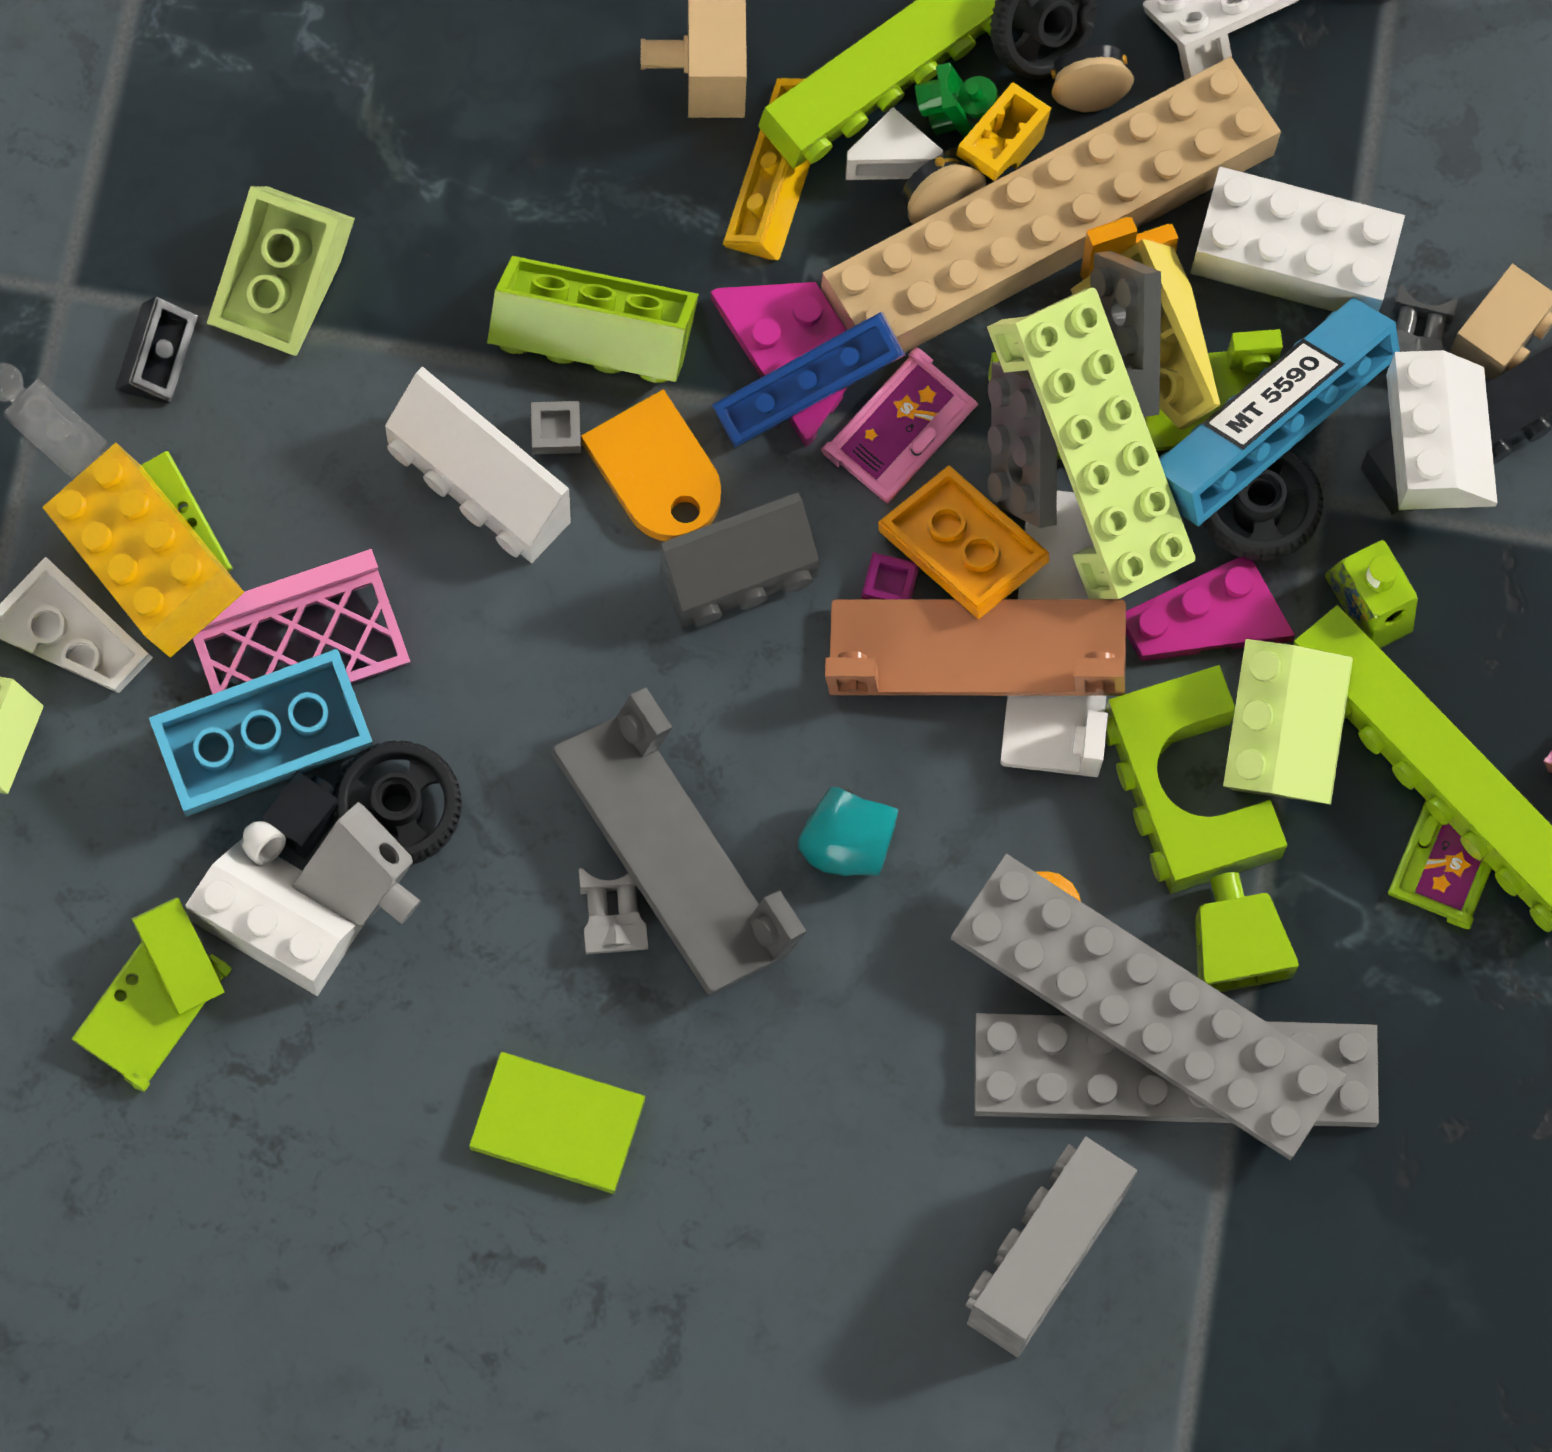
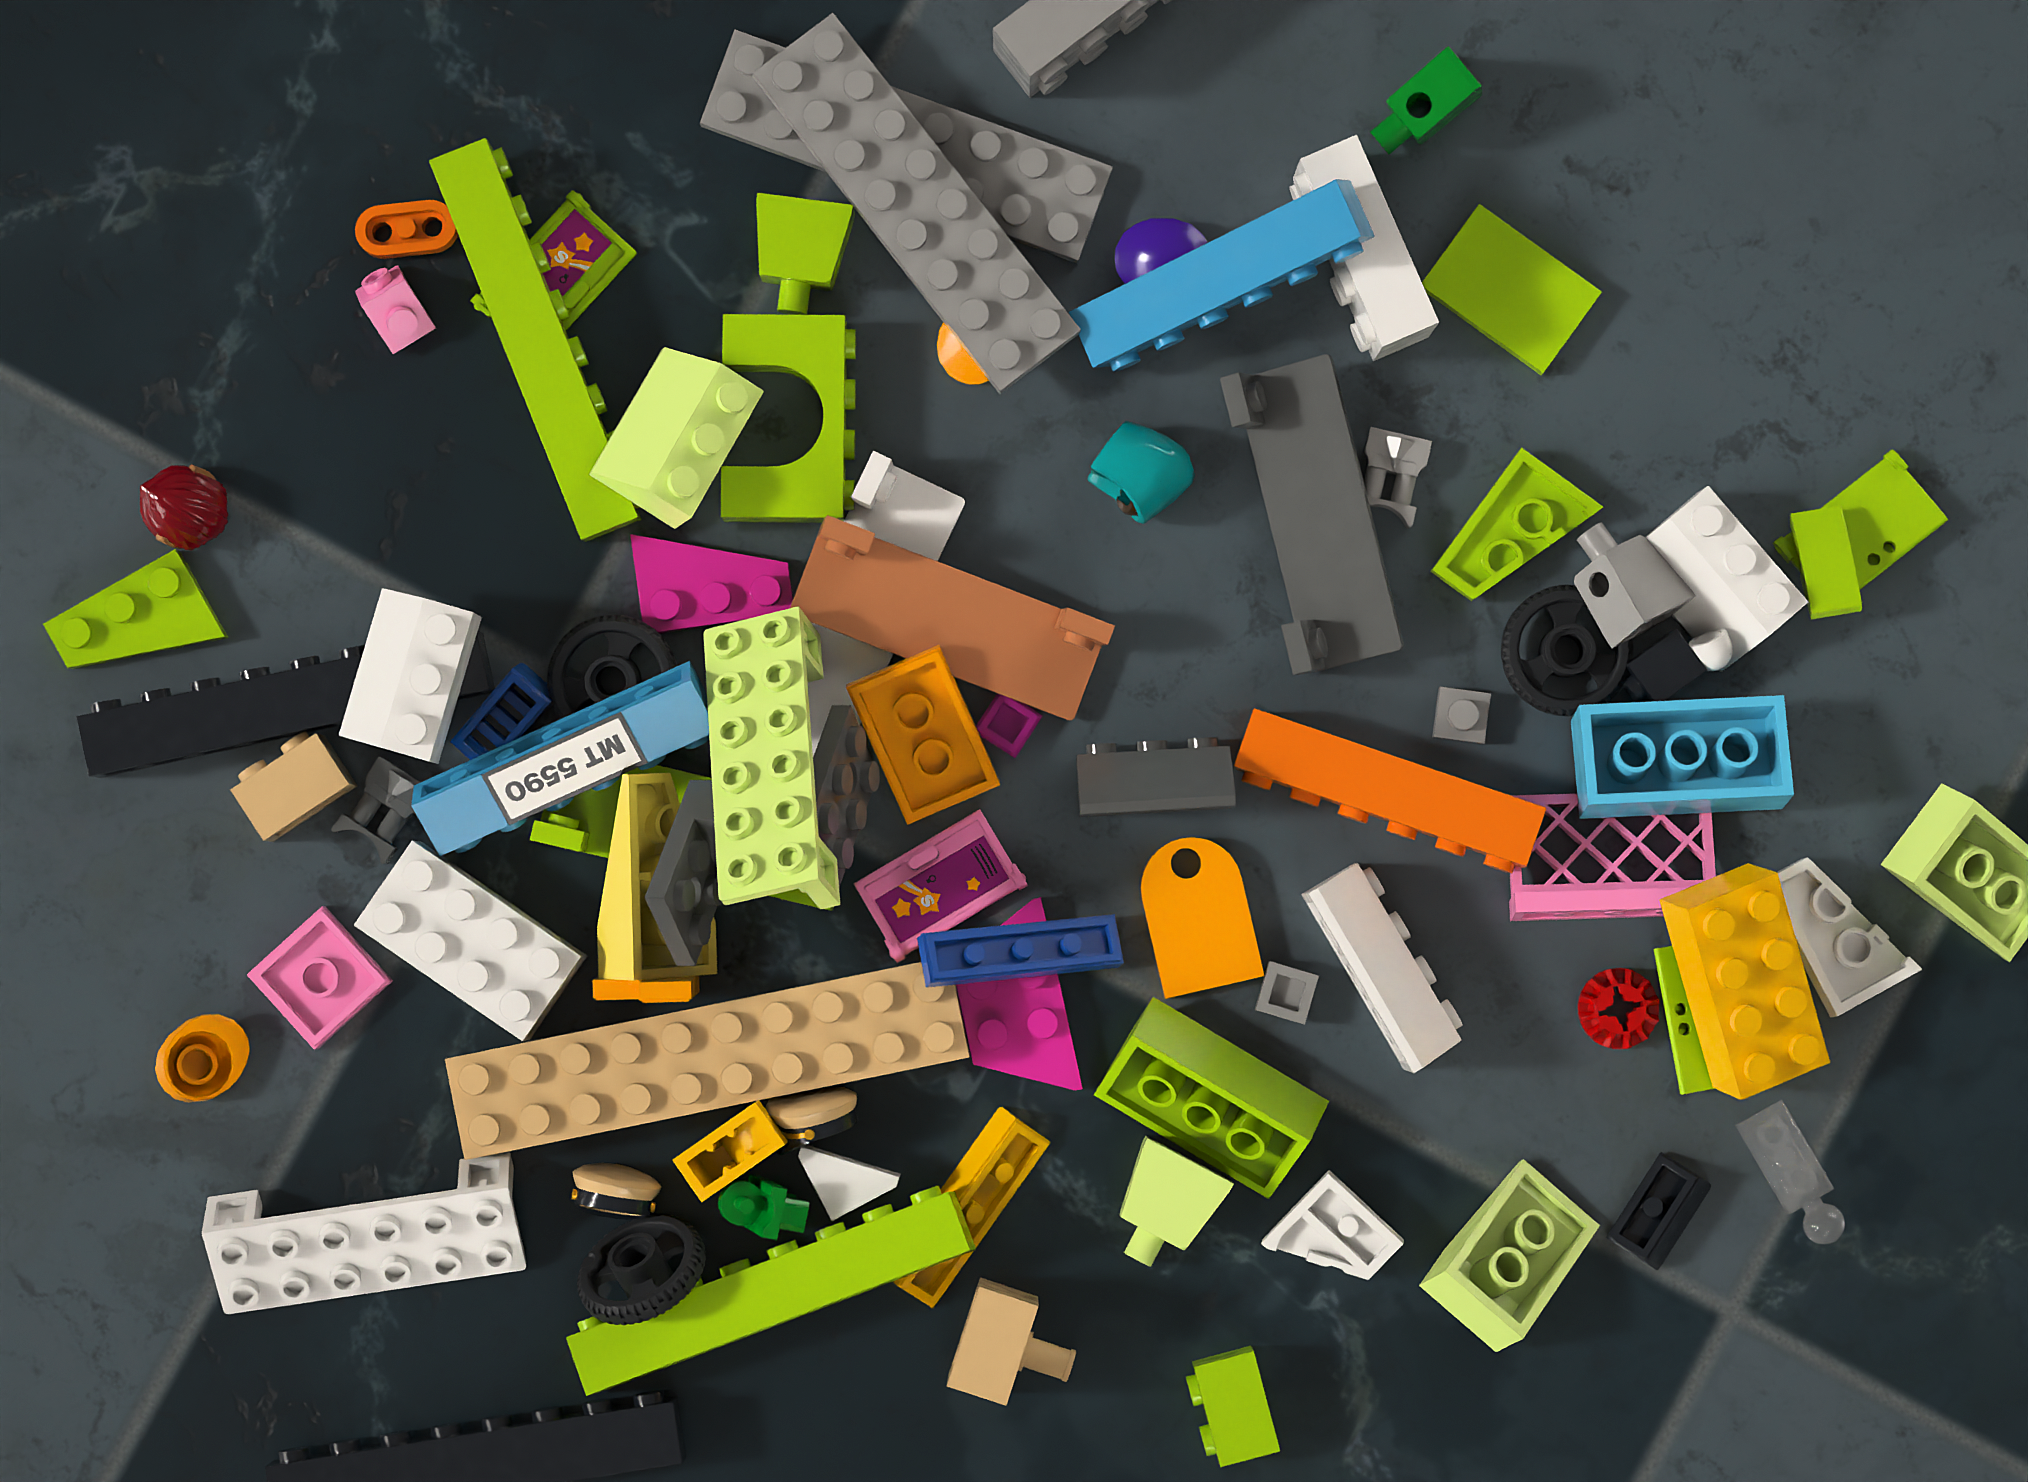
camera: 155 degrees left, 15 degrees up
lime torso [1325,540,1418,648] -> none
none -> light orange hat [155,1014,250,1103]
none -> bright pink tile [247,906,392,1050]
none -> blue slope [450,663,553,760]
none -> dark azure brick [1069,179,1375,372]
none -> dark purple hat [1115,218,1207,284]
none -> yellowish green torso [1120,1136,1234,1267]
none -> lime brick [1186,1346,1280,1467]
none -> orange brick [1234,708,1546,874]
none -> white wing [1261,1170,1404,1280]
none -> white brick [1289,135,1439,361]
none -> green torso [1370,46,1483,155]
none -> lime wing [1430,448,1603,601]
none -> light grey plate [1432,687,1491,745]
none -> red gear [1578,968,1660,1049]

